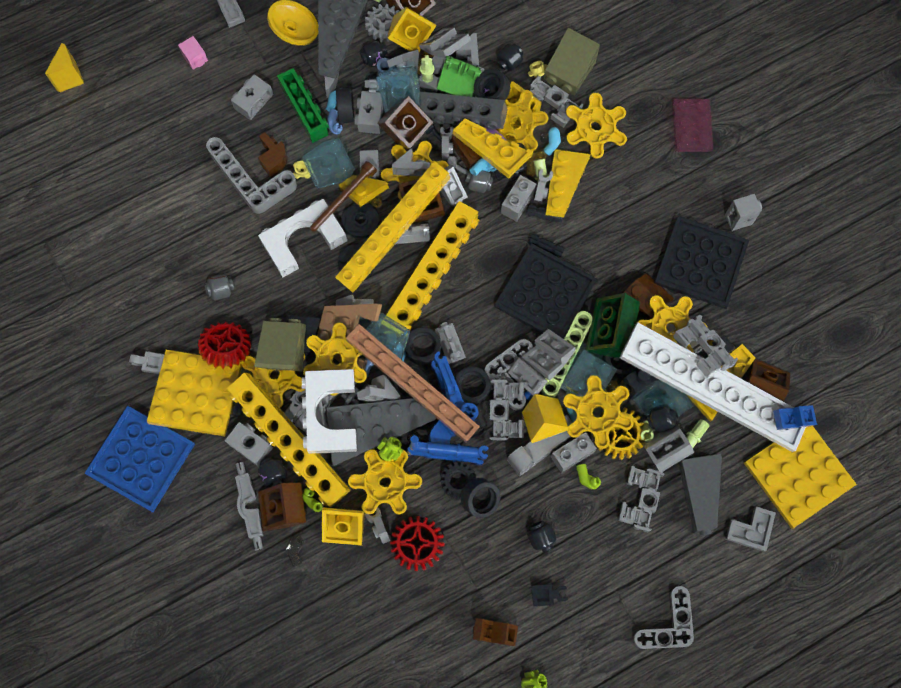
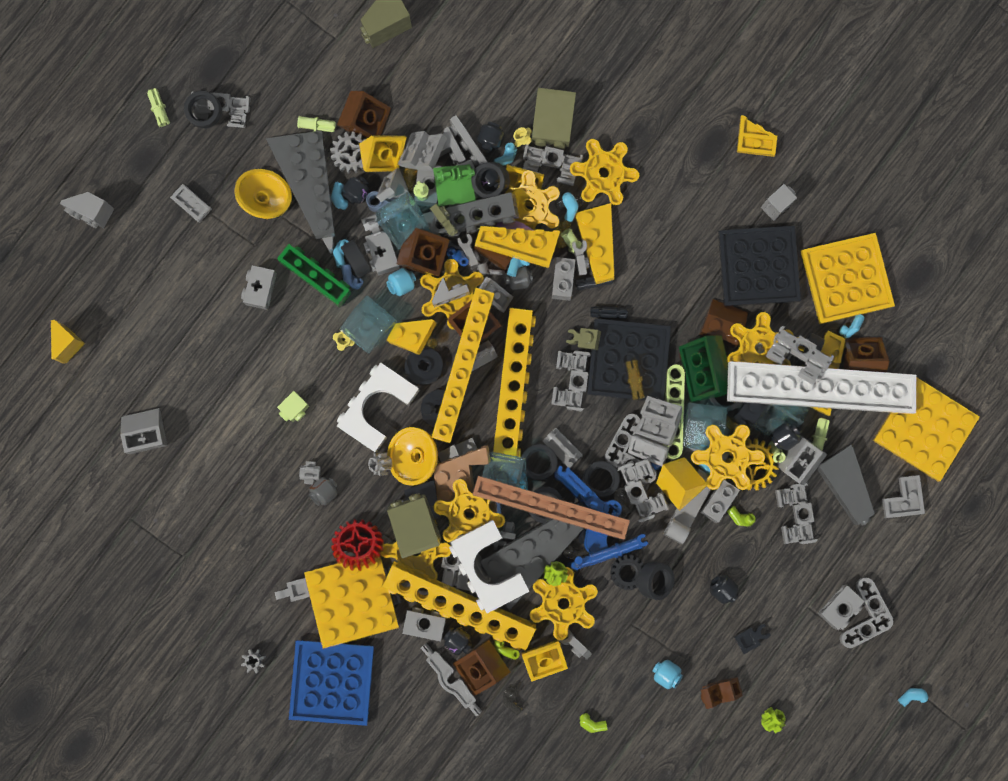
camera: 25 degrees left, 10 degrees up
bright pink brick [178,36,208,69] -> none
light grey beam [206,137,297,214] -> none
reddish brown brick [258,132,288,178] -> none
reddish brown piece [310,161,377,232] -> none
light grey slope [357,375,400,402] -> none
light grey brick [360,150,380,179] -> none
red gear [390,516,445,571] -> none
clear pink plate [673,99,713,152] -> none
blue slope [773,405,817,430] -> none
none -> light grey slope [121,408,168,454]
none -> light grey gear [241,649,266,673]
none -> yellowish green brick [277,391,309,422]
none -> light grey gear [299,461,321,484]
none -> medium azure arm [331,182,348,210]
none -> light grey gear [368,452,392,476]
none -> medium azure head [386,268,416,296]
none -> yellow dish [387,427,438,485]
none -> olive plate [430,204,458,237]
none -> blue arm [446,247,469,266]
none -> light grey plate [449,115,487,167]
none -> medium azure arm [494,143,517,166]
none -> light grey piece [551,351,591,412]
none -> olive plate [566,328,601,350]
none -> lime arm [580,714,607,733]
none -> clear yellow pin [625,360,645,400]
none -> medium azure head [653,660,683,689]
none -> yellow wing [737,115,777,157]
none -> yellow plate [801,233,895,324]
none -> light grey brick [817,585,865,630]
none -> medium azure arm [839,314,865,338]

